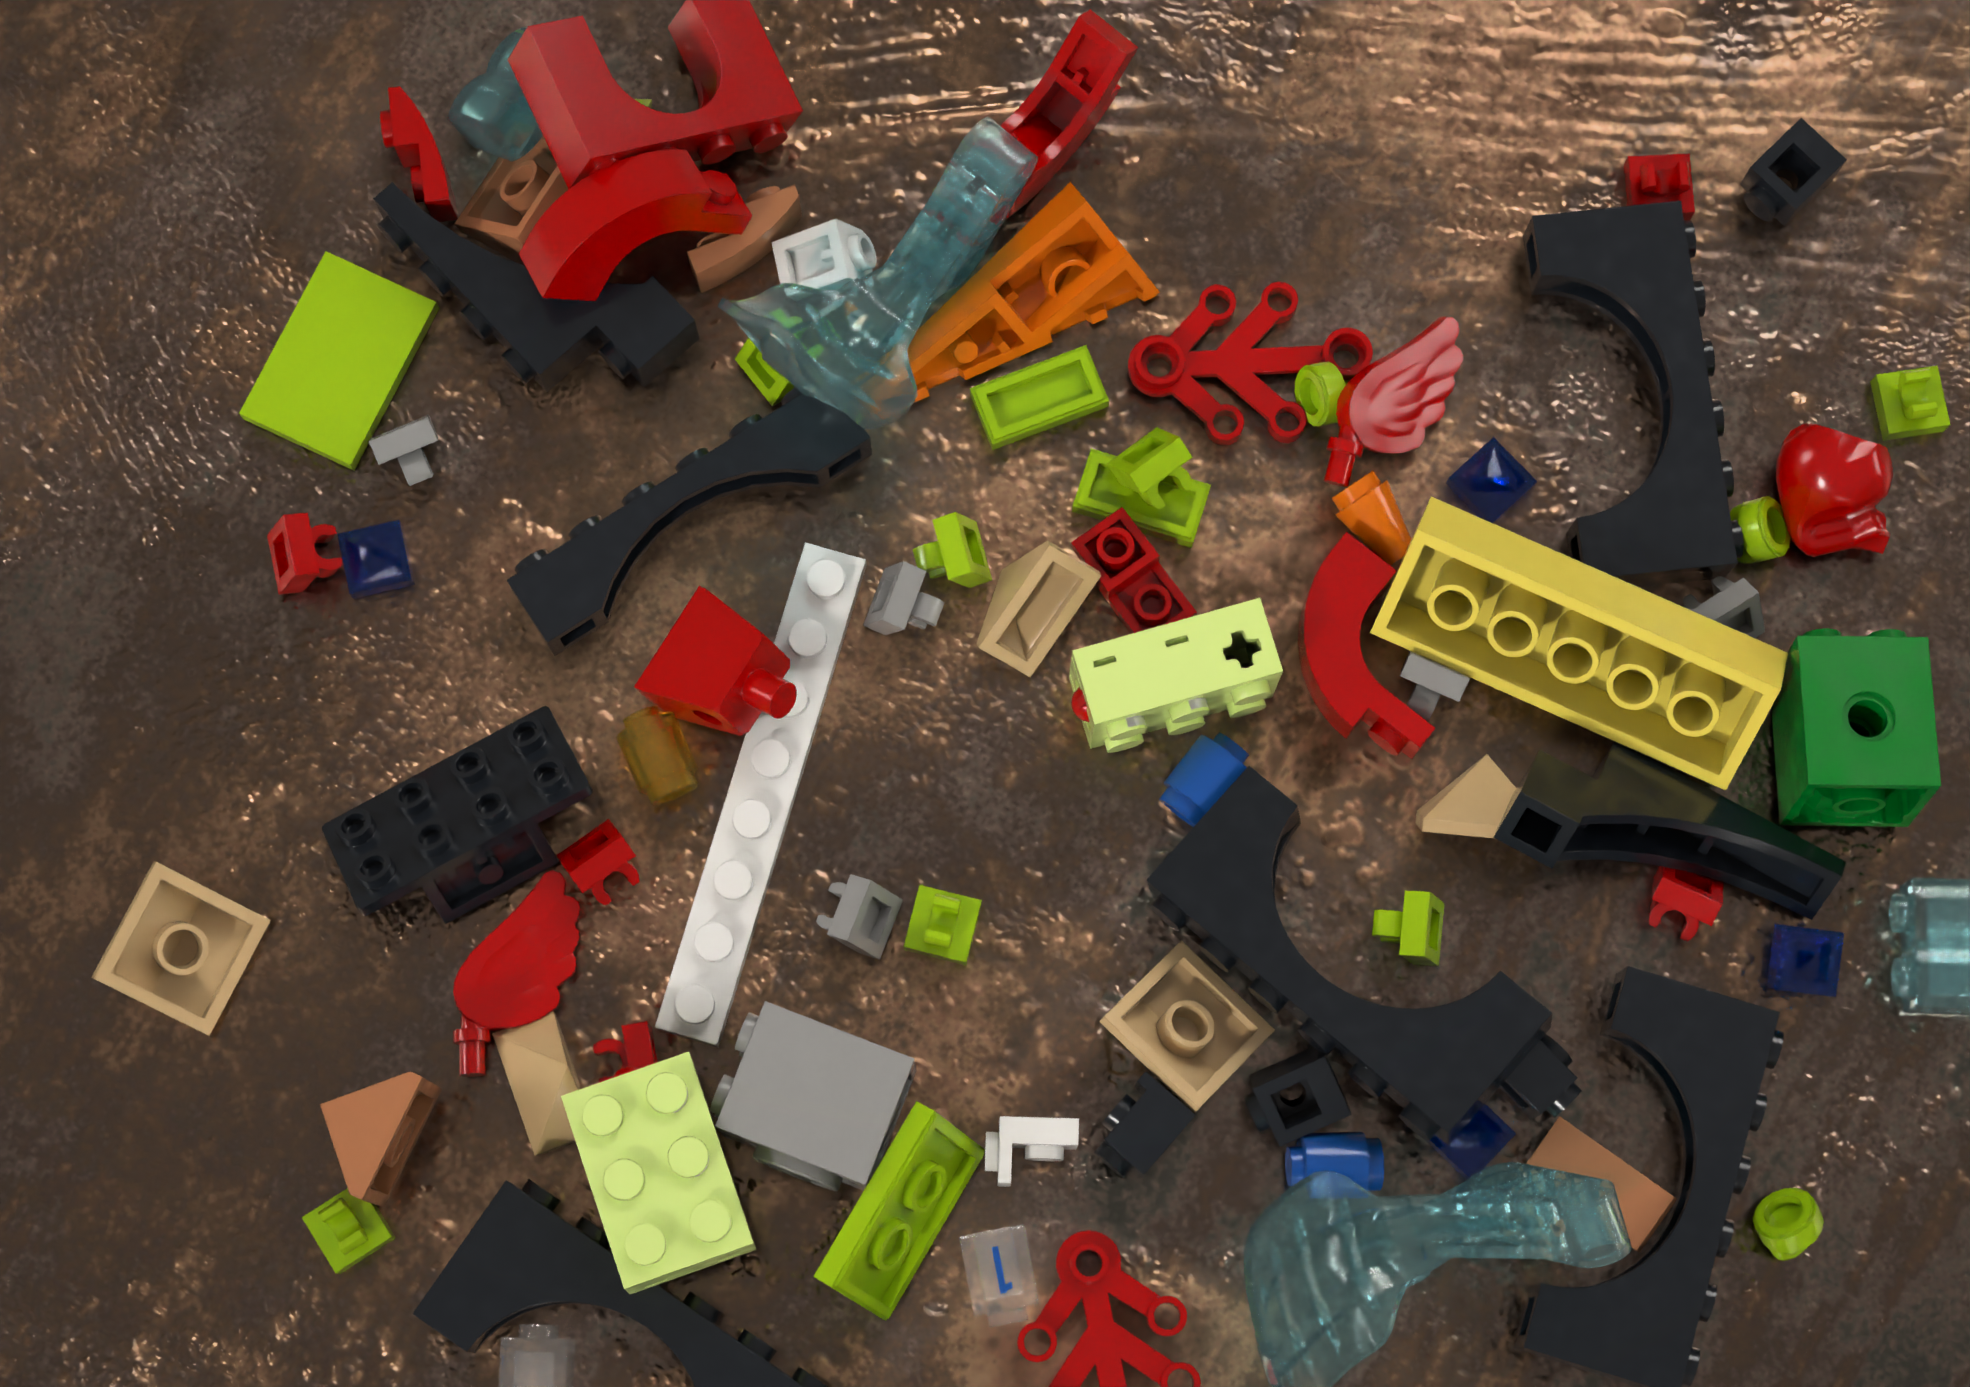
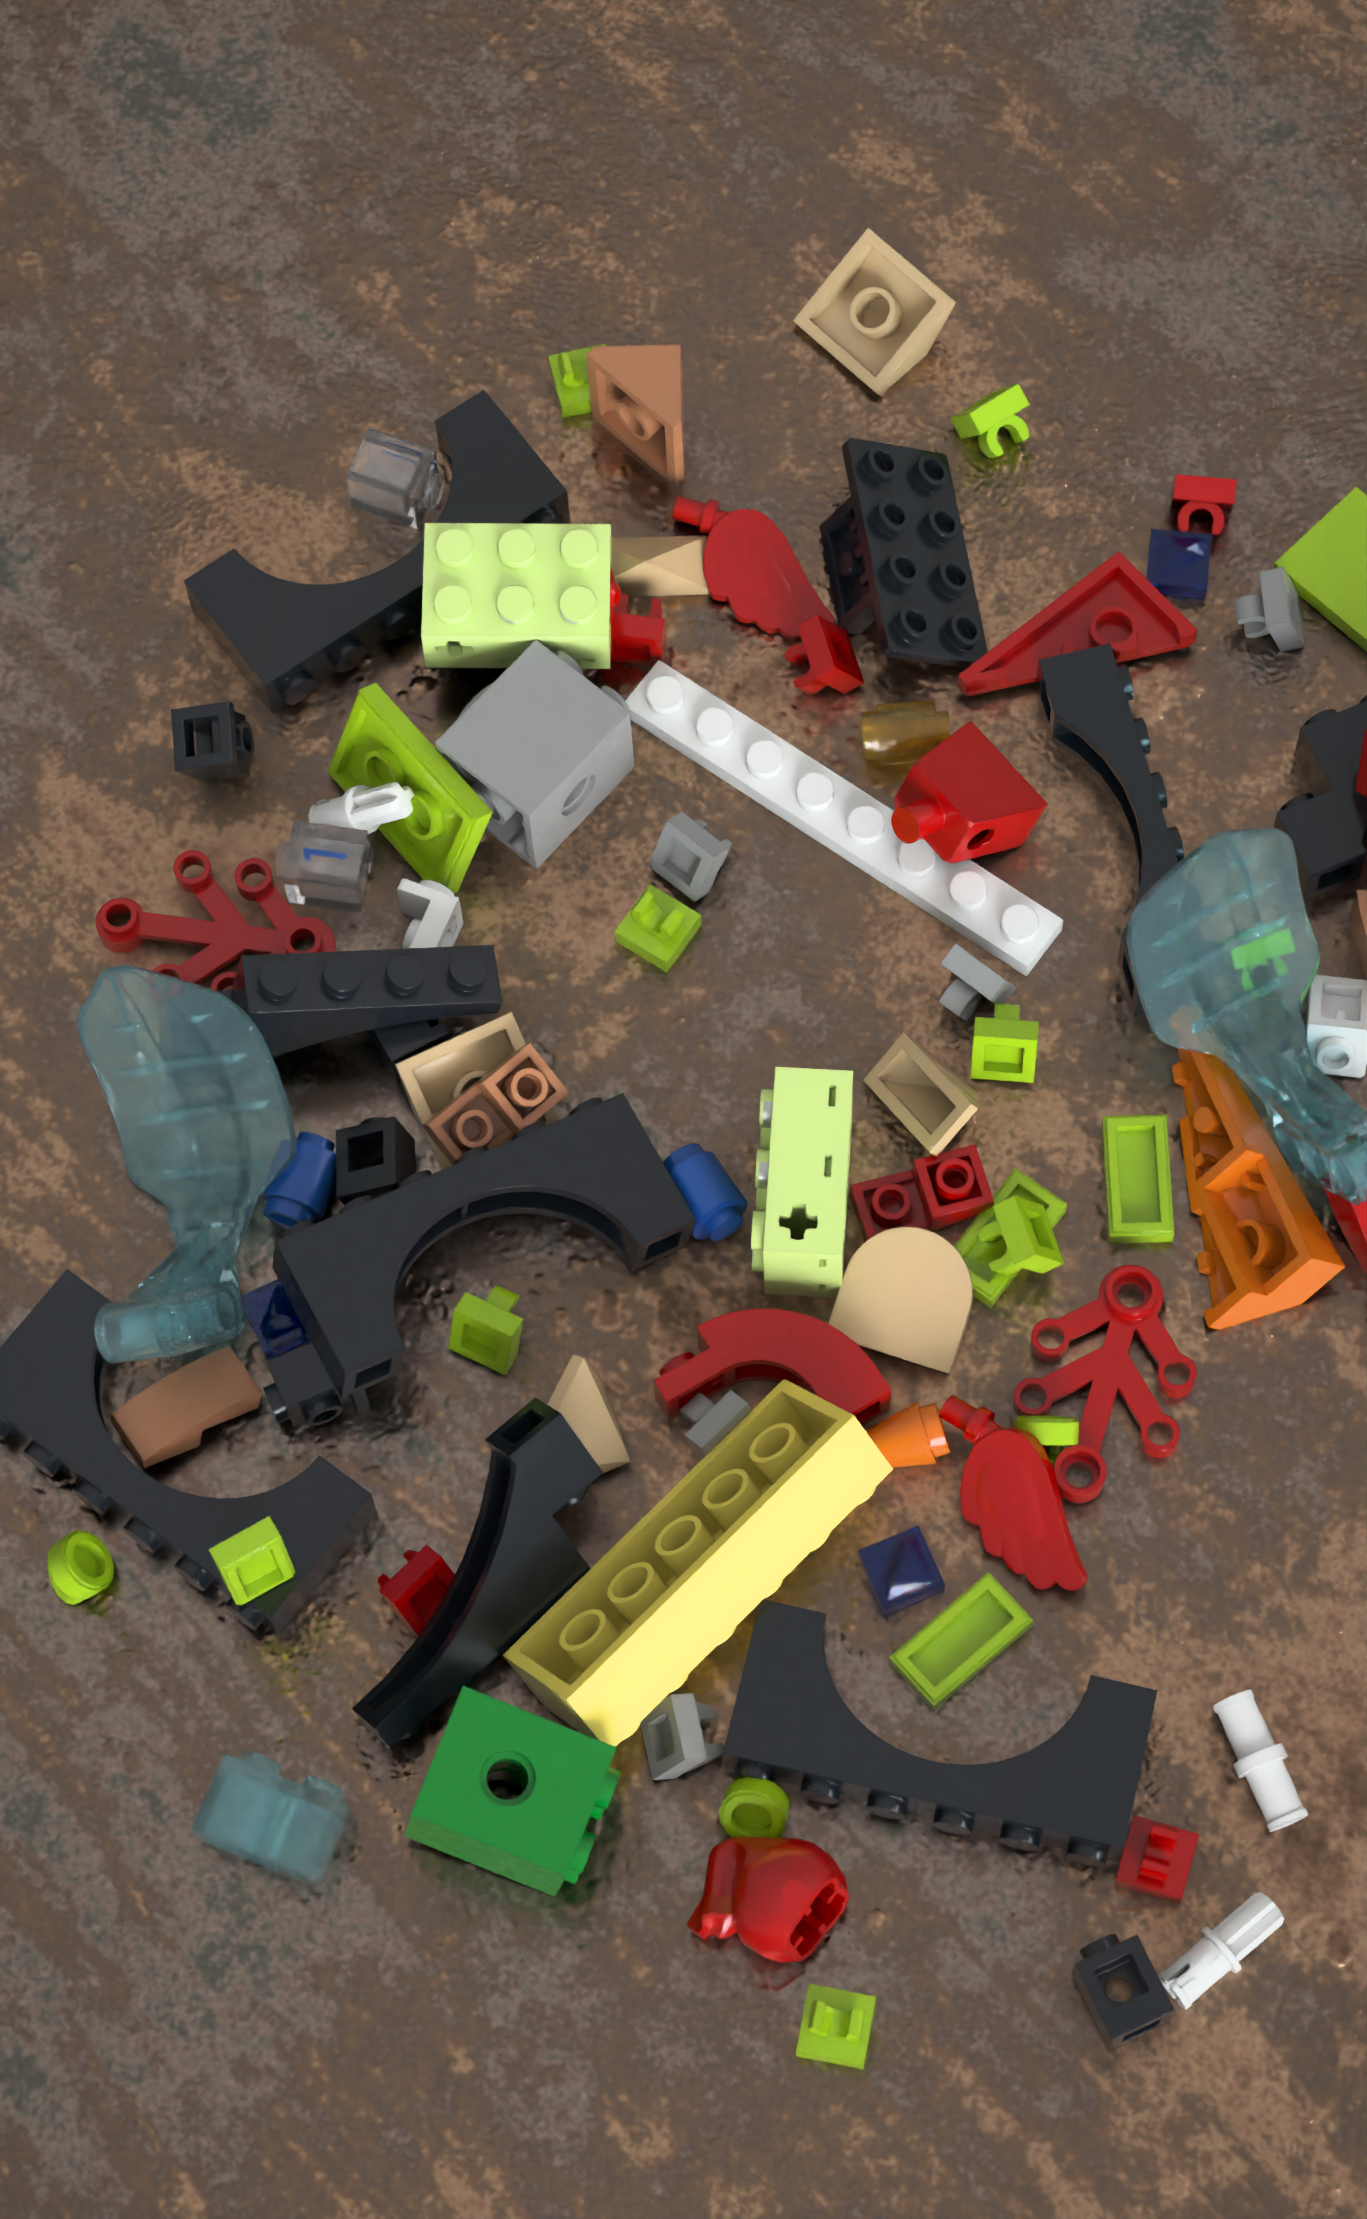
camera: 115 degrees right, 10 degrees down
clear blue tile [1767,923,1844,997] -> none
none -> black arch [160,945,502,1084]
none -> lime tile [209,1516,296,1606]
none -> white axle [308,782,414,840]
none -> nougat slope [422,1043,569,1165]
none -> tan tile [828,1227,973,1375]
none -> lime tile [889,1572,1033,1712]
none -> lime tile [950,383,1030,458]
none -> red wing [957,551,1198,697]
none -> white axle [1157,1892,1284,2010]
none -> white pin [1213,1689,1309,1832]

